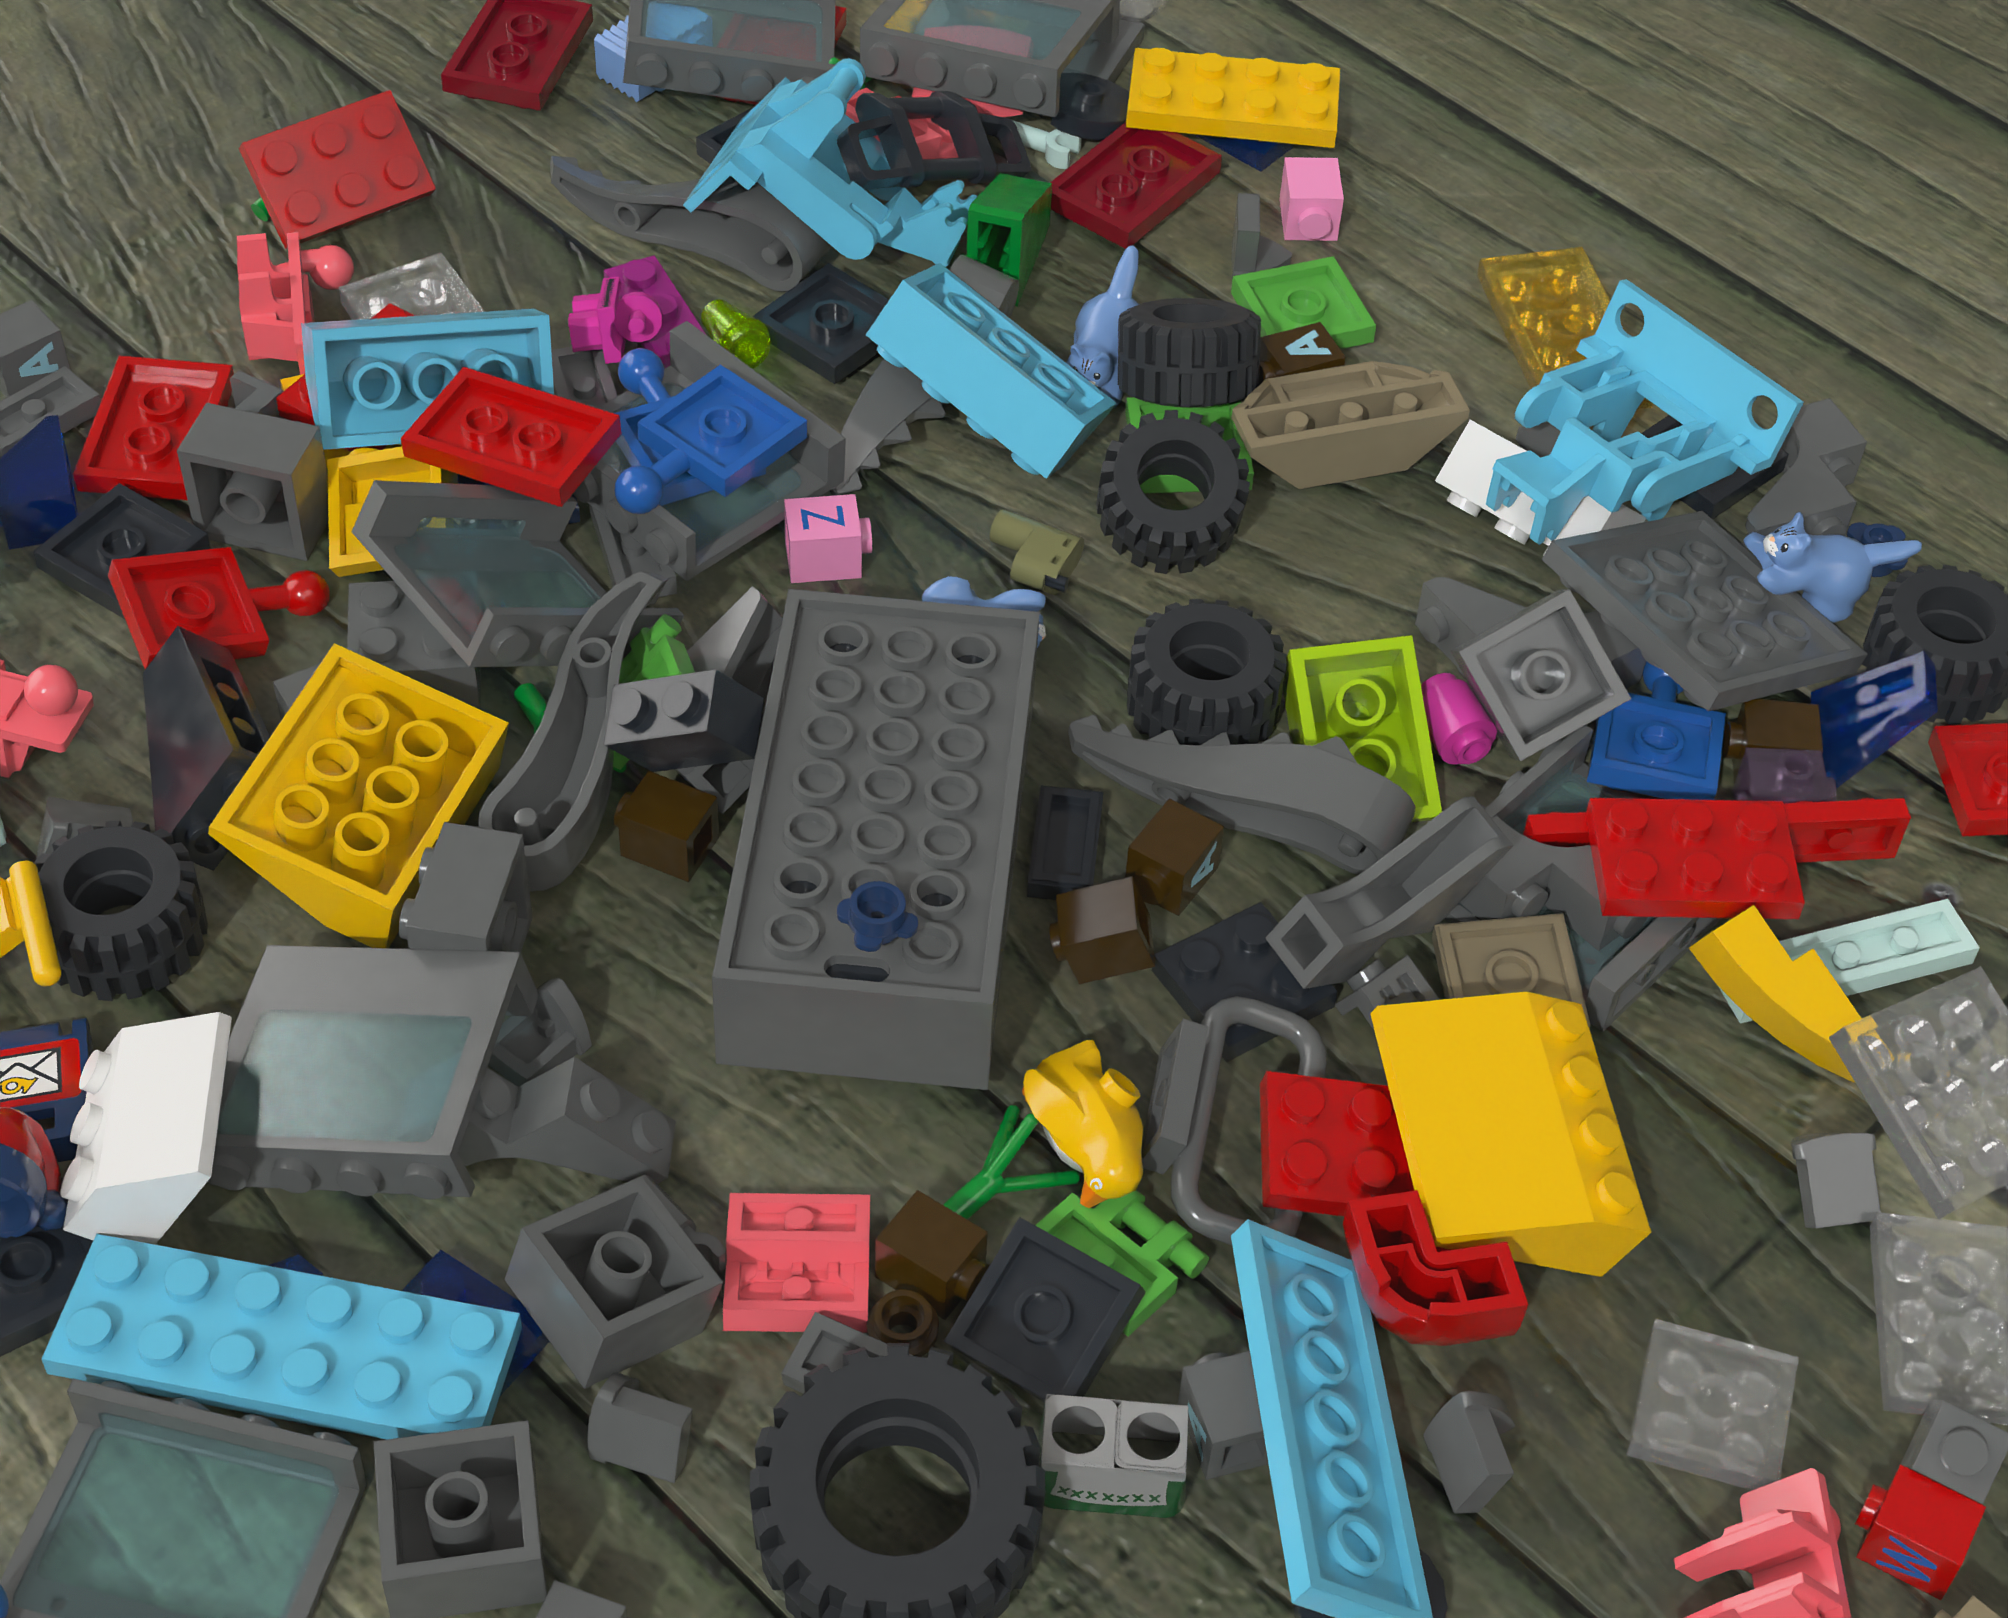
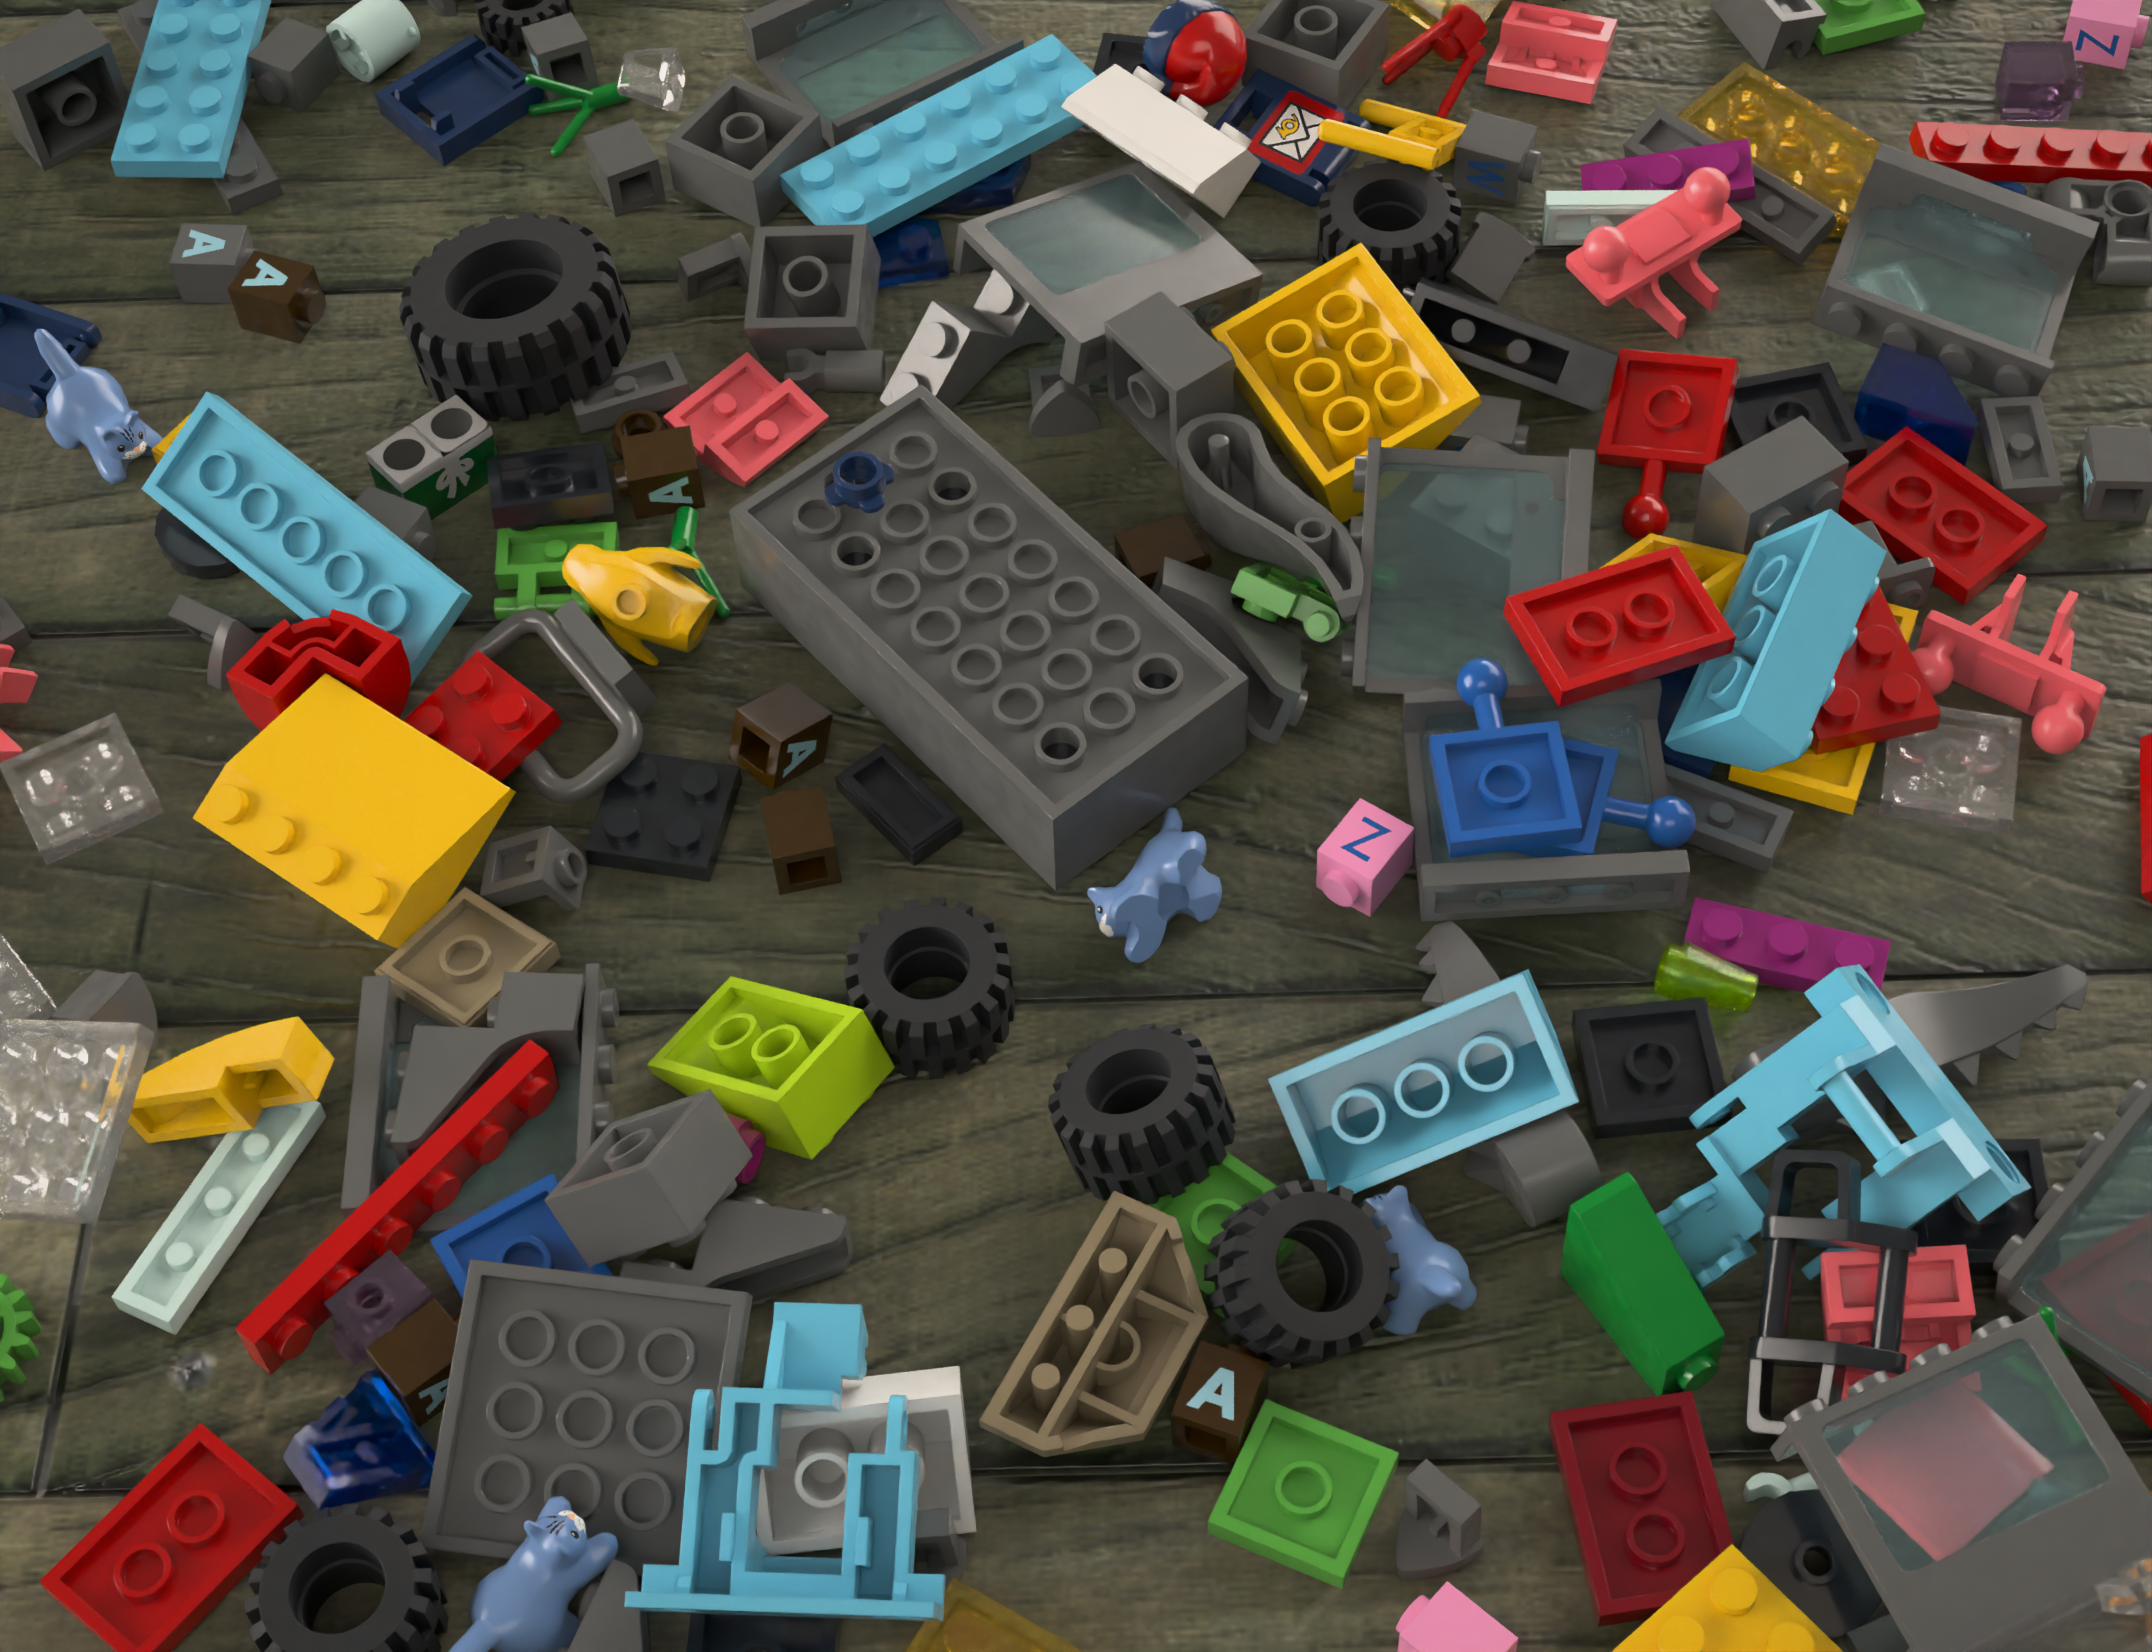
camera: 140 degrees right, 5 degrees up
dark pink hips [568,277,663,364] -> none
black brick [604,669,764,772] -> none
olive piece [989,509,1084,596] -> none
dark grey animal [1068,715,1416,875] -> none
dark grey arch [1266,796,1513,989] -> none
red plate [1585,798,1805,919] -> none

